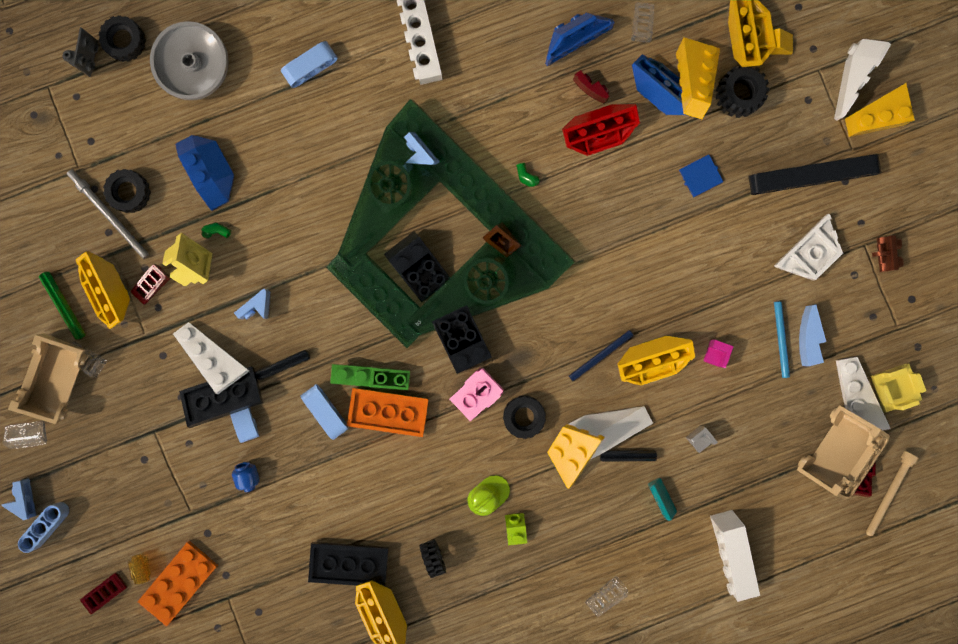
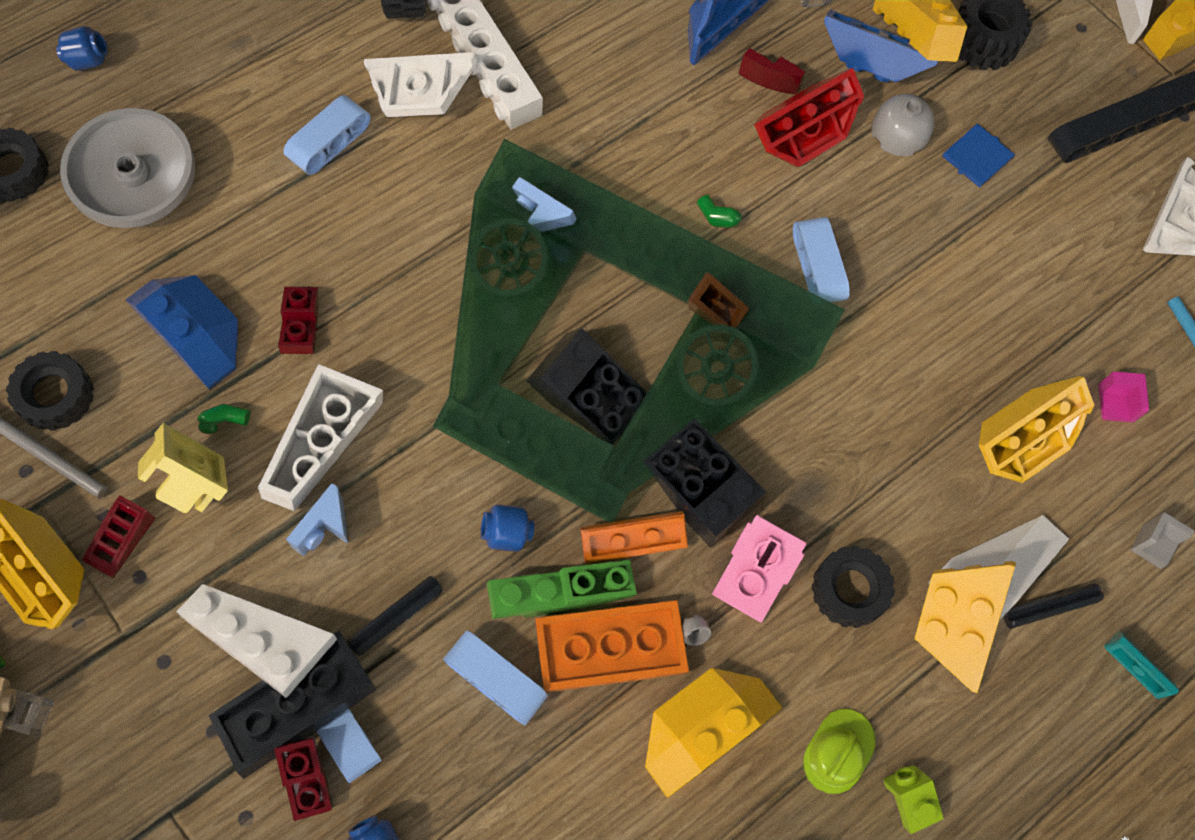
camera: 20 degrees left, 20 degrees down
dark blue bar [569,330,634,382] -> none
none -> white wedge [258,364,383,511]
none -> dark red slope [274,737,333,821]
none -> dark red slope [278,287,318,354]
none -> white wing [364,52,478,117]
none -> blue head [481,504,534,552]
none -> orange tile [580,511,688,564]
none -> yellow wedge [645,668,782,798]
none -> light grey hinge [681,614,711,646]
none -> light blue beam [793,217,850,305]
none -> light grey cylinder [871,93,935,157]

